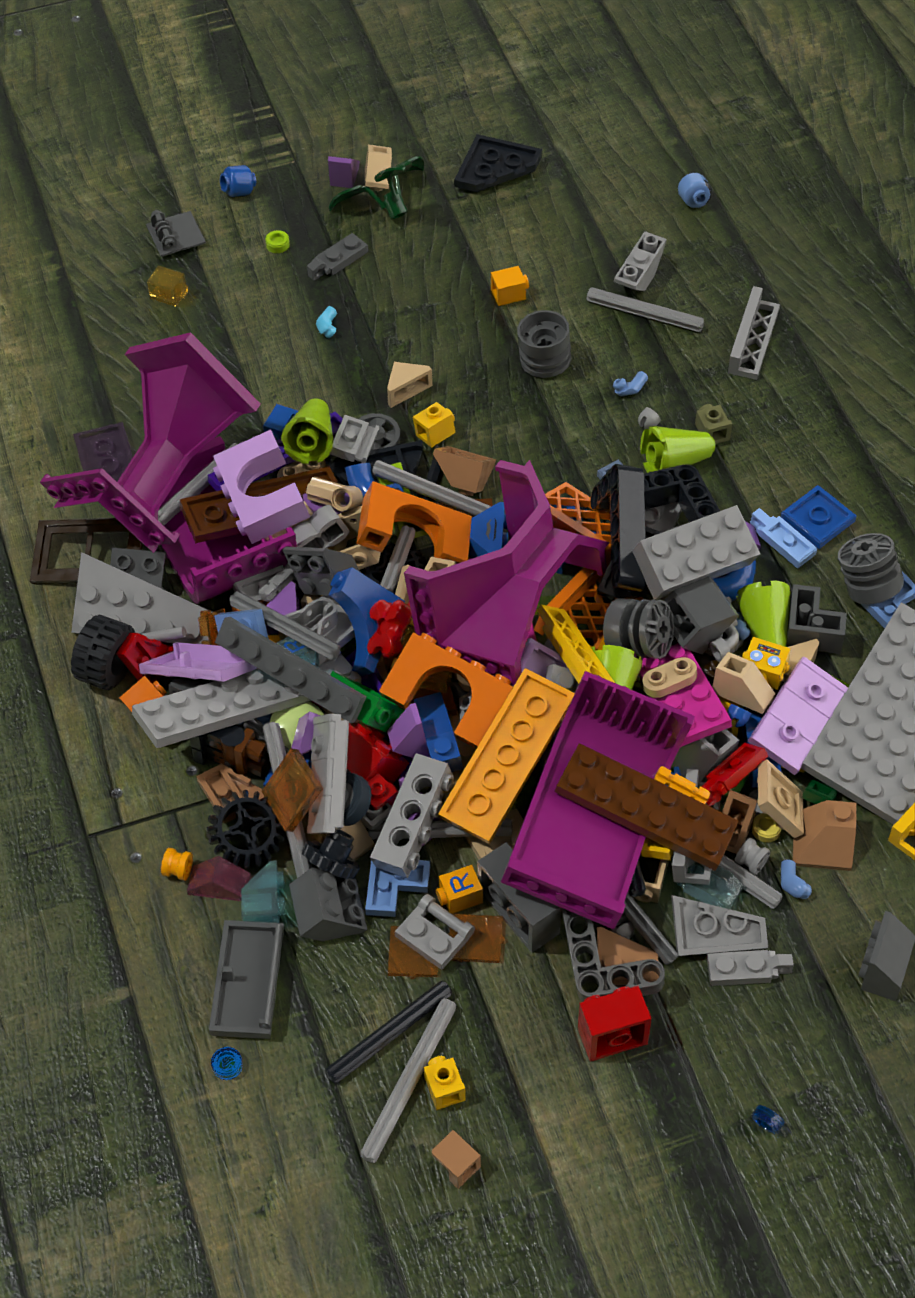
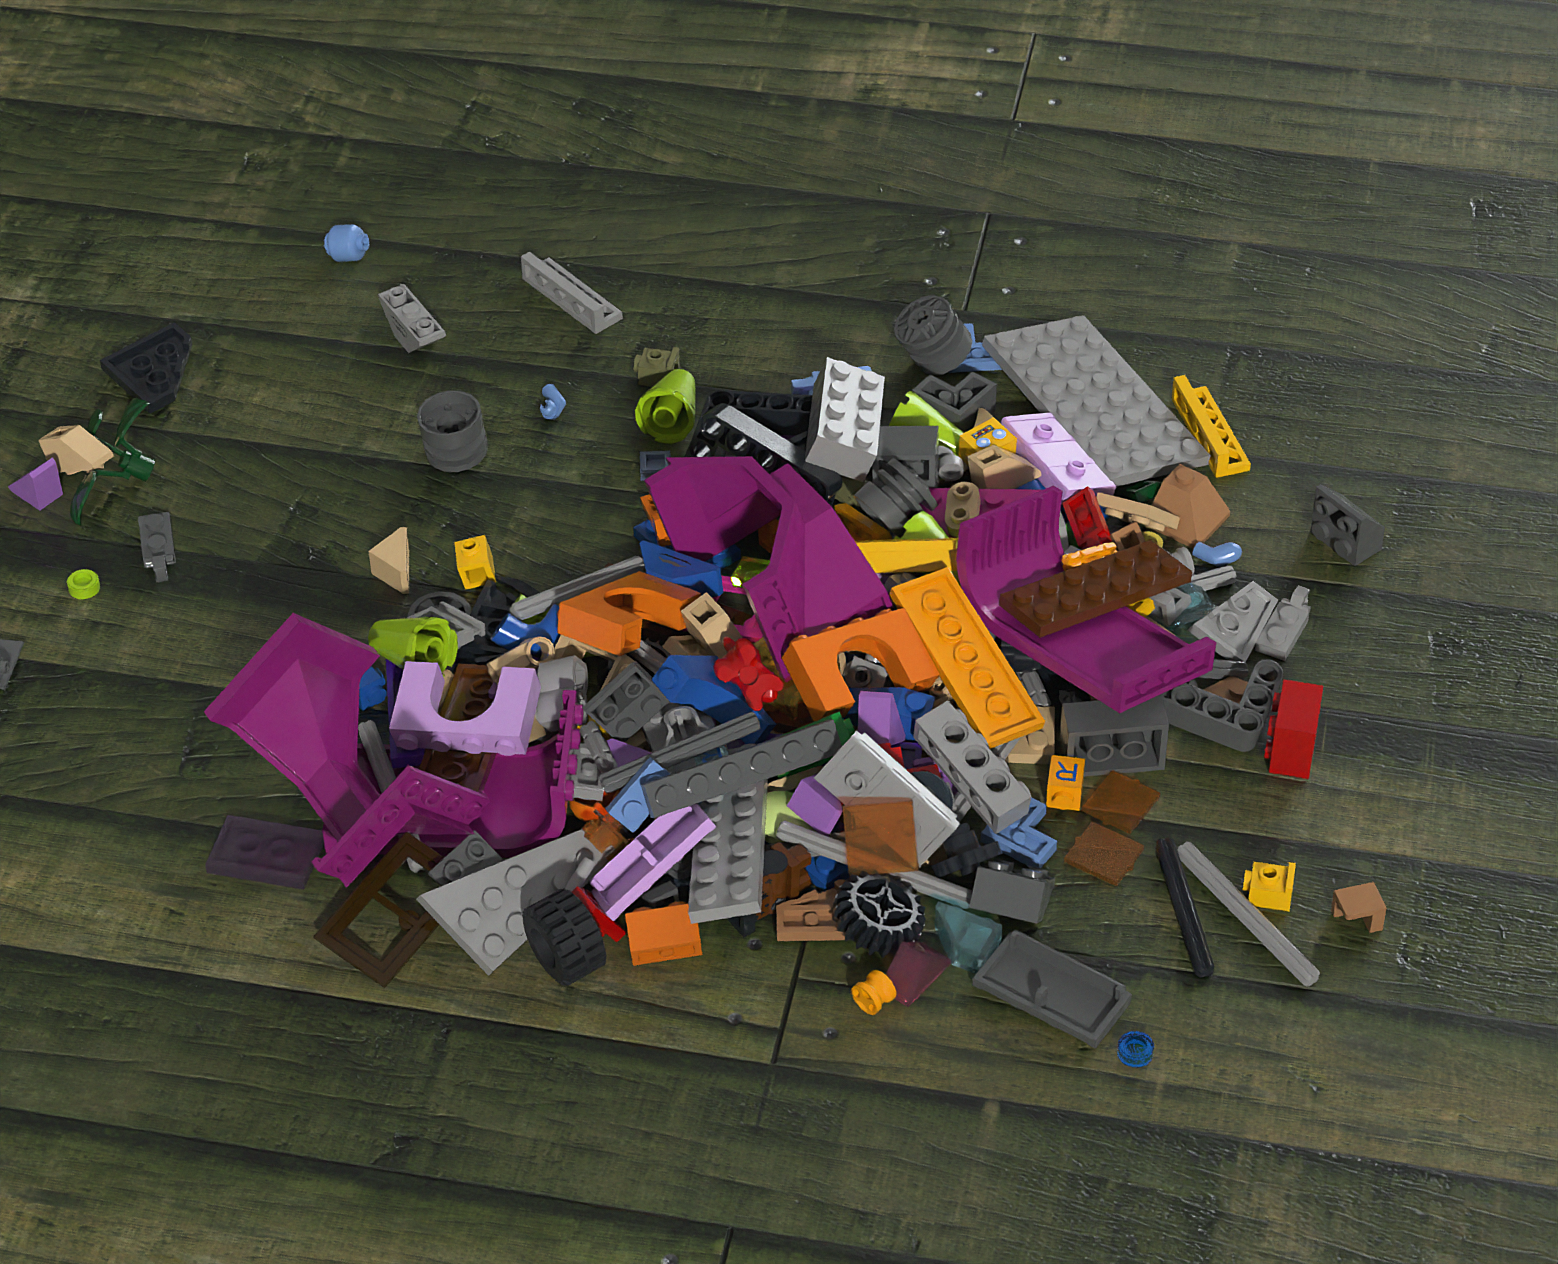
camera: 60 degrees left, 10 degrees down
clear yellow brick [147,266,188,307] -> none
medium azure arm [316,306,337,338] -> none
light grey plate [395,894,475,970] -> none
medium nougat slope [433,446,496,496] -> none
light orange brick [491,266,529,306] -> none
light grey axle [587,287,704,332] -> none
light grey hinge [638,407,661,429] -> none
clear blue tile [751,1105,785,1134] -> none
blue plate [781,485,856,549] -> none

